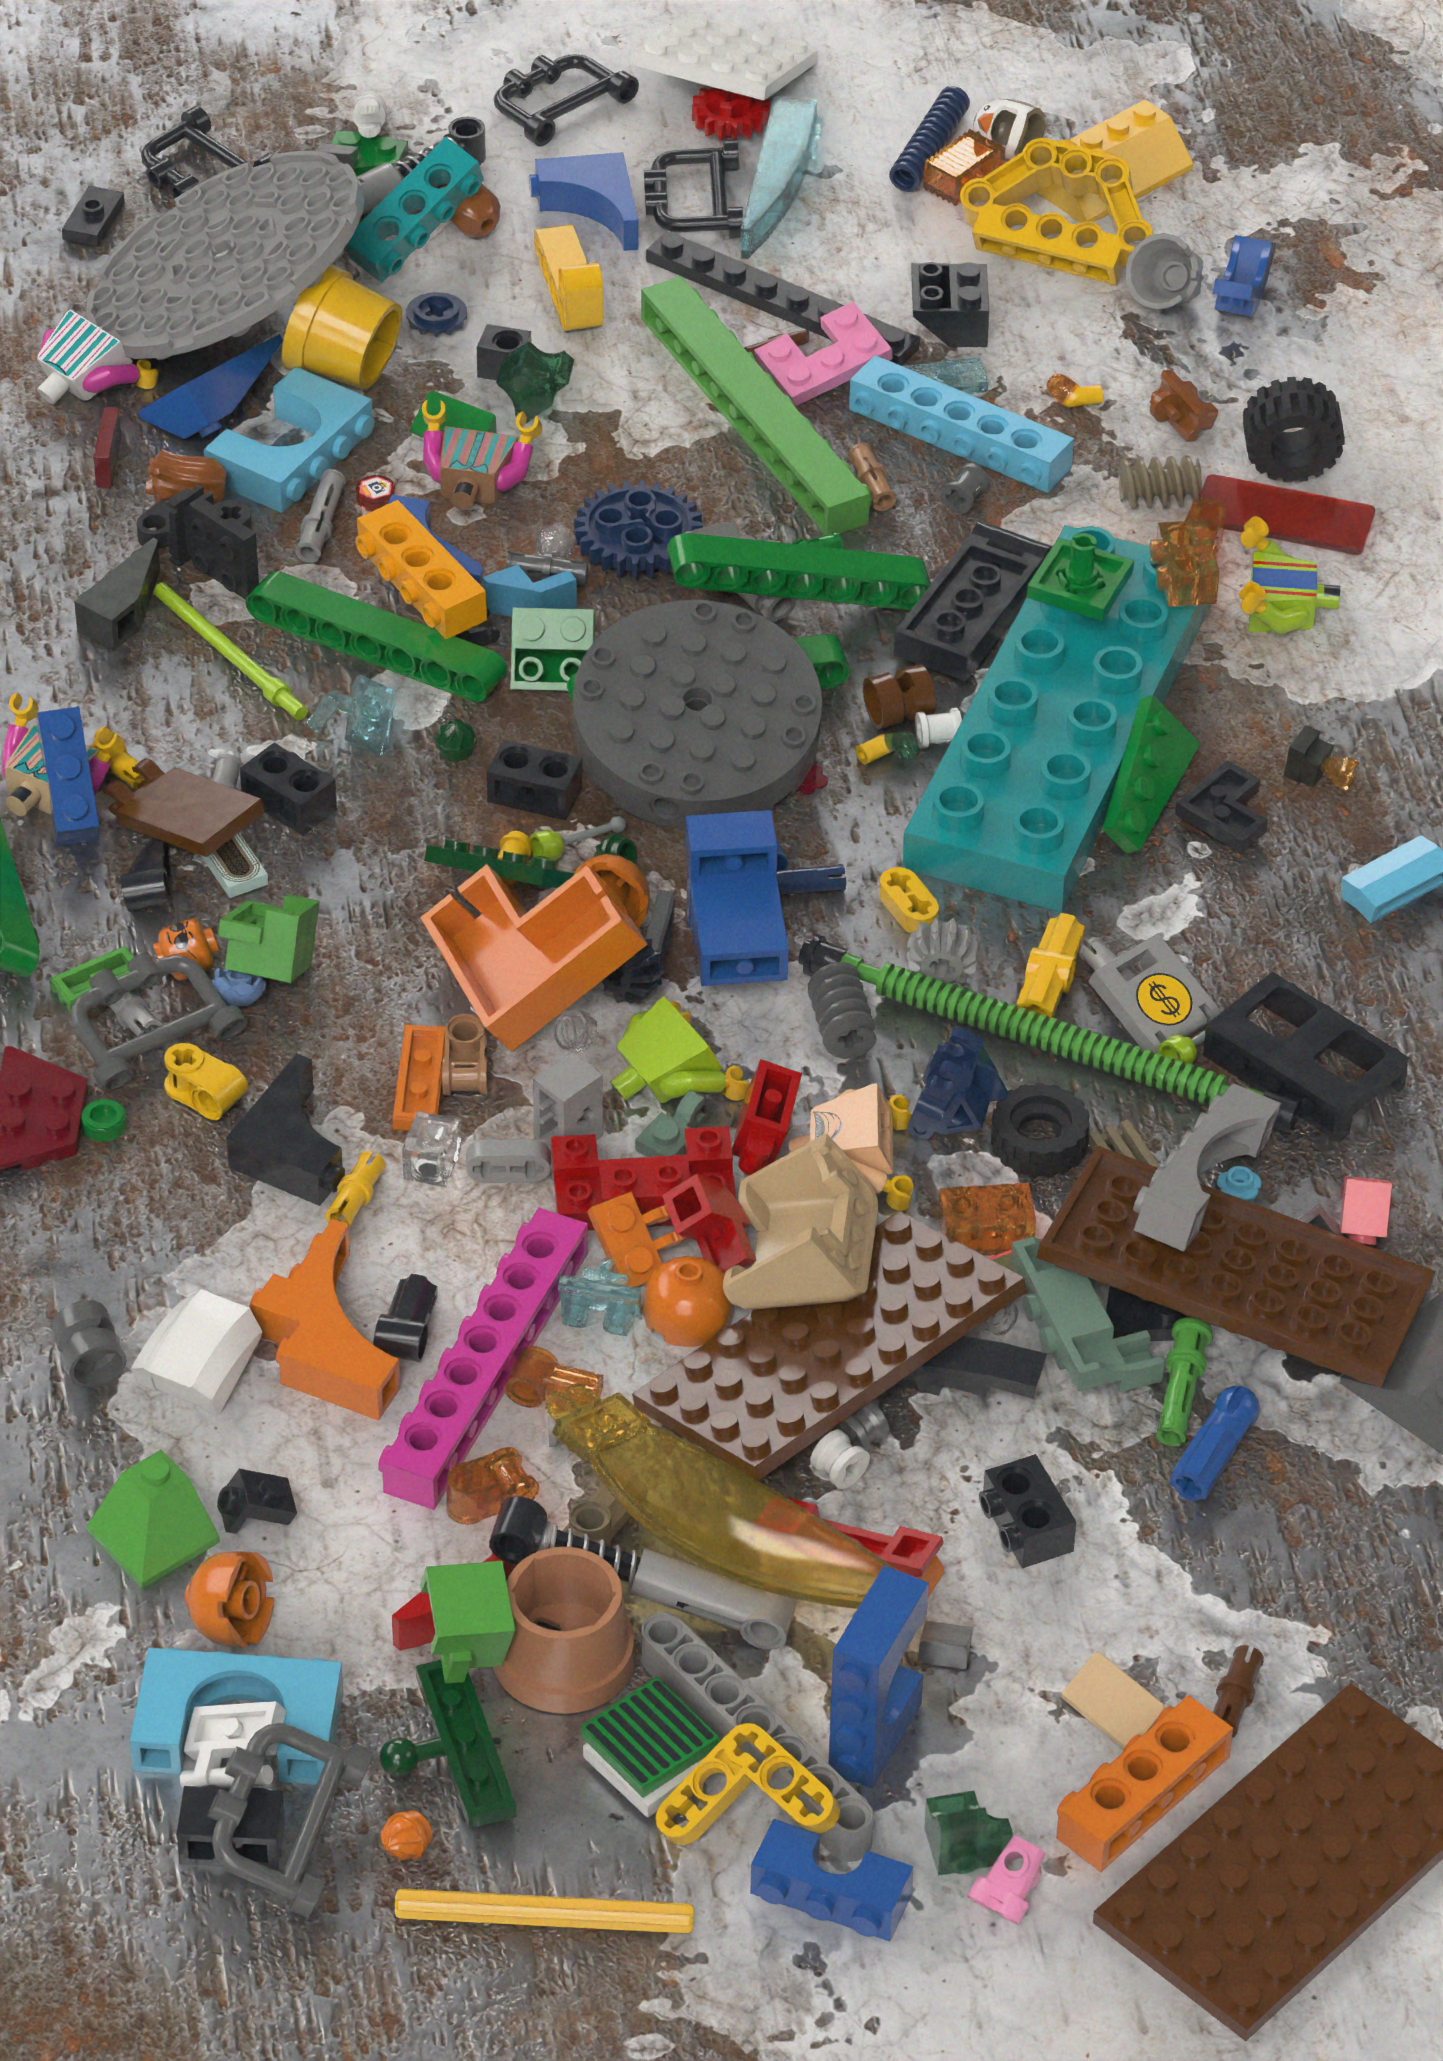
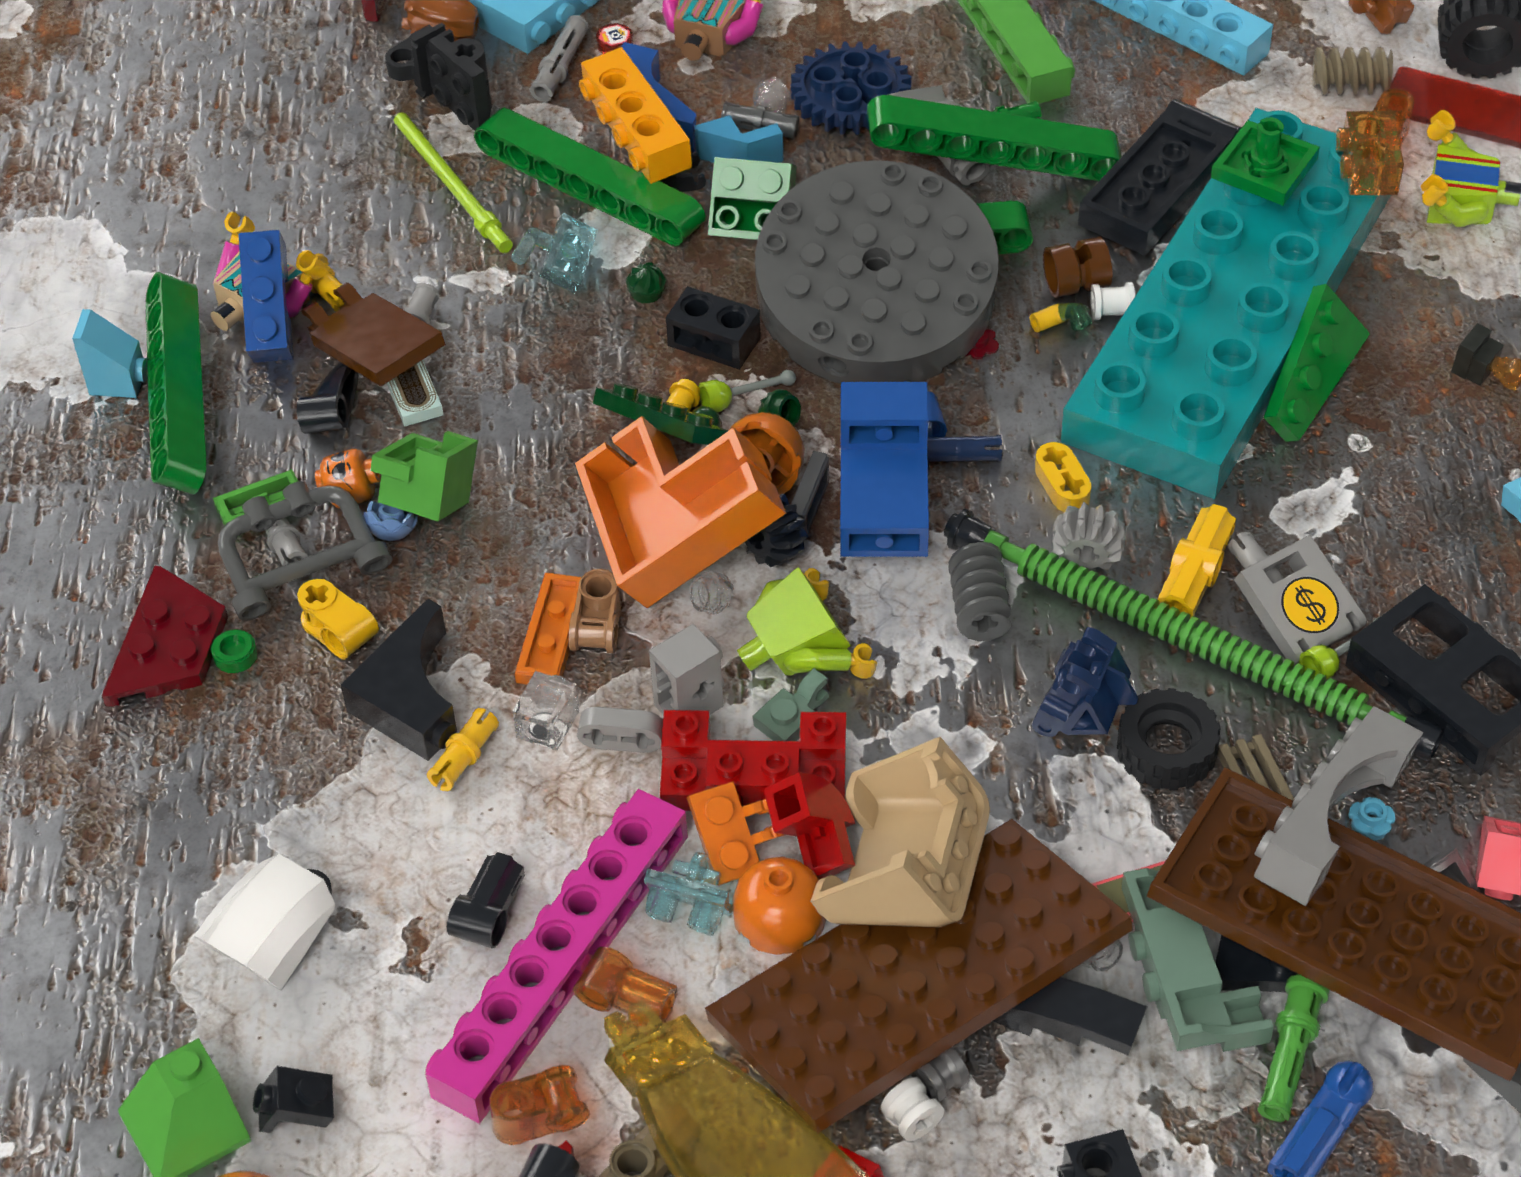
camera: 10 degrees right, 5 degrees up
dark grey wheel [51,1300,127,1388] -> none
pearl dark grey slope [74,538,160,651] -> none
black brick [240,742,337,836] -> none
orange arch [249,1218,400,1421] -> none
red brick [732,1059,802,1175] -> none
light nougat torso [789,1083,914,1211] -> none
medium nougat pin [848,442,897,511] -> none
clear orange brick [938,1183,1036,1256] -> none
dark grey bush [940,463,990,514] -> none
black plate [1175,760,1268,853] -> none

